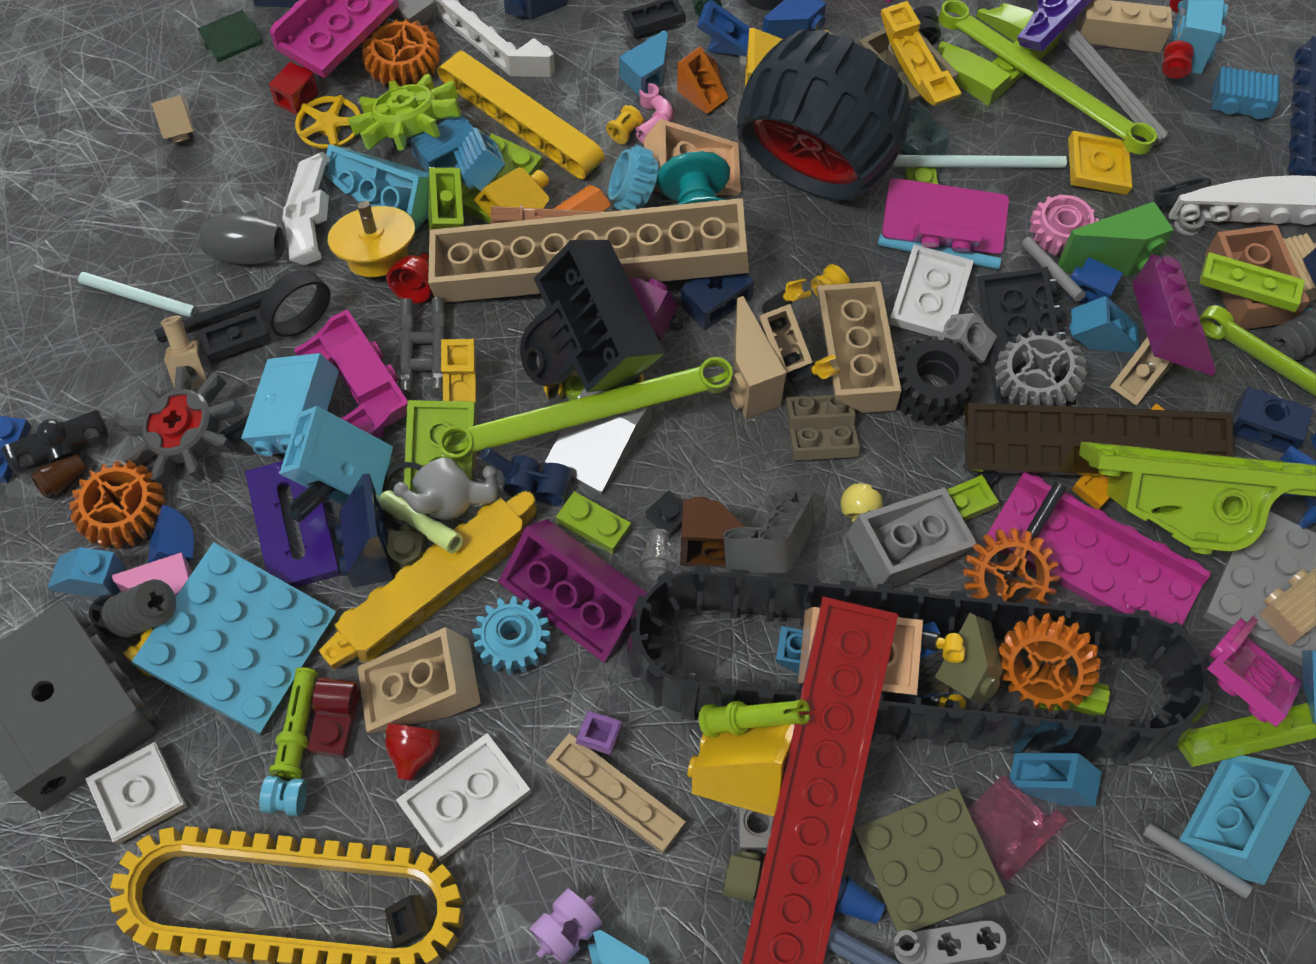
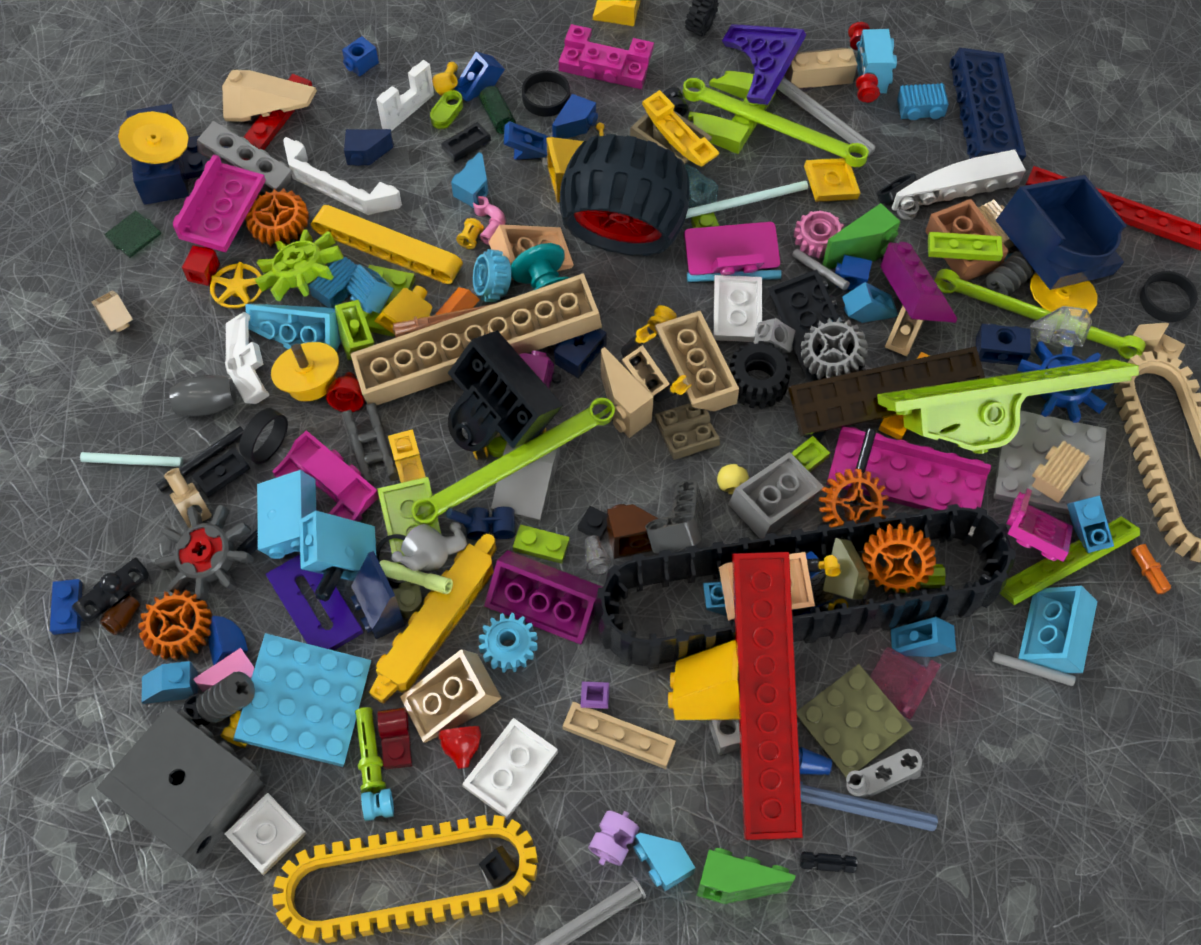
camera: 15 degrees left, 0 degrees up
orange slope [677,46,729,114] -> none
lime pin [699,699,810,738] -> none
olive plate [722,851,761,903] -> none

